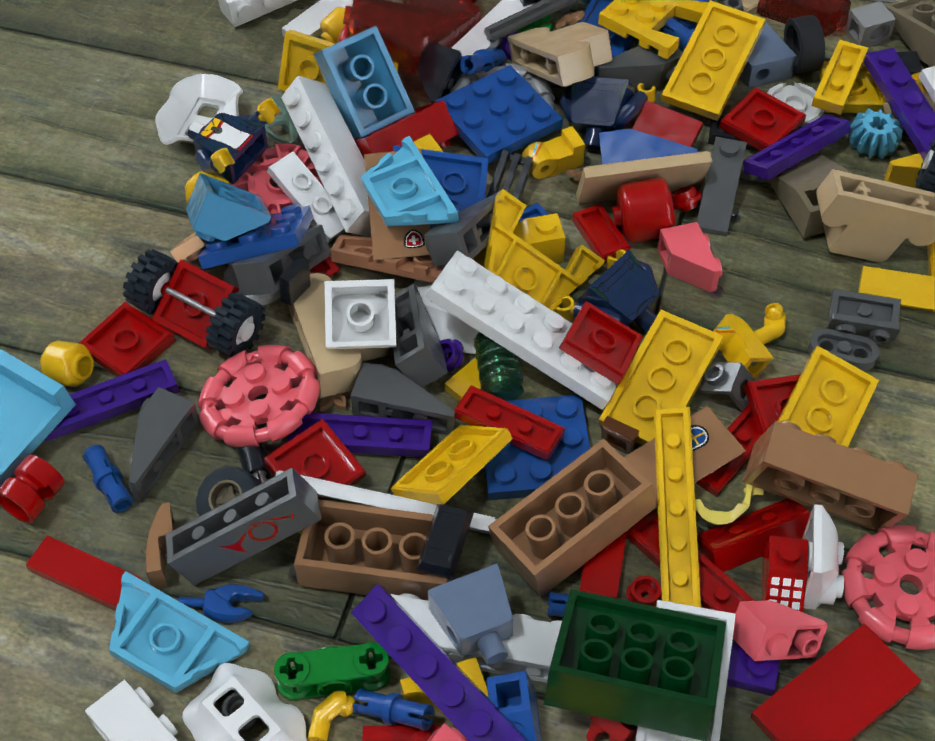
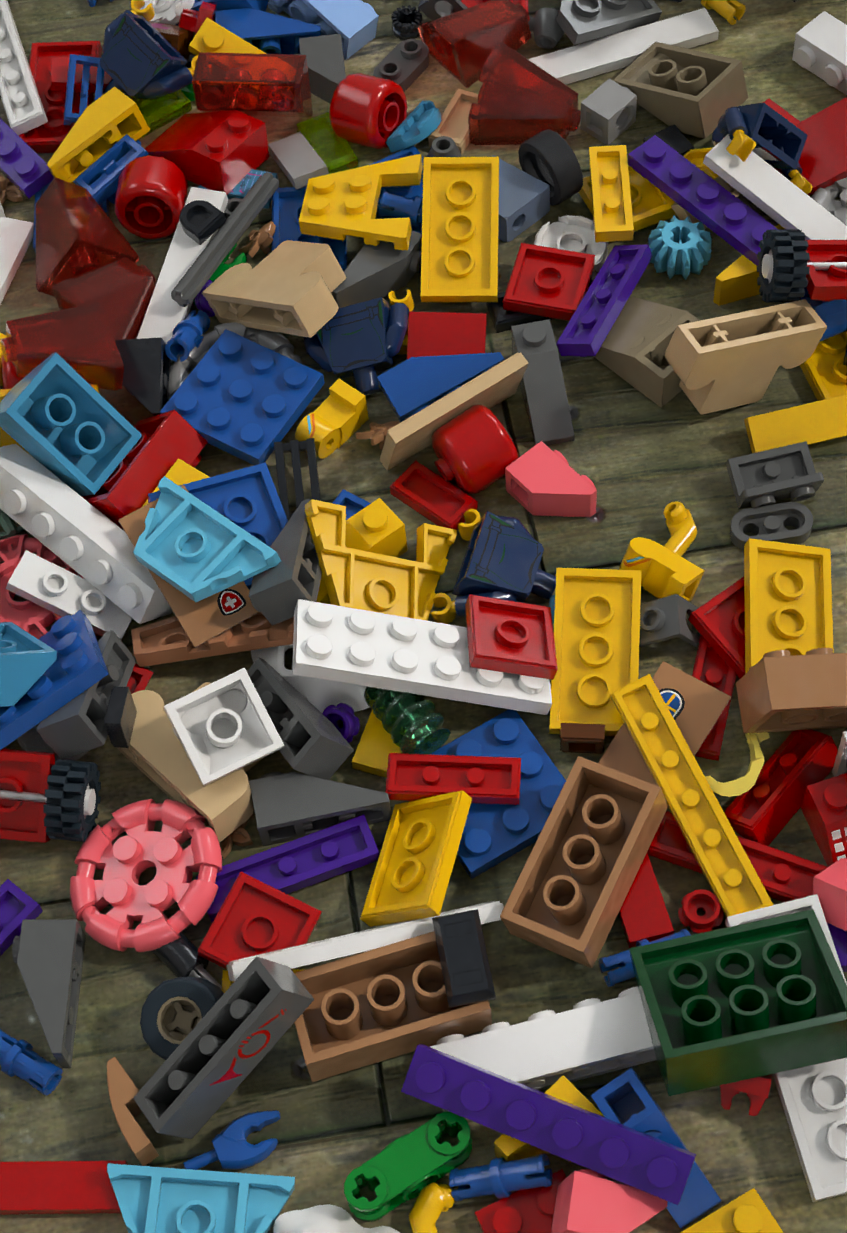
camera: 20 degrees left, 5 degrees up
sand blue torso [428,564,513,666] -> none
red plate [671,185,702,212] -> none

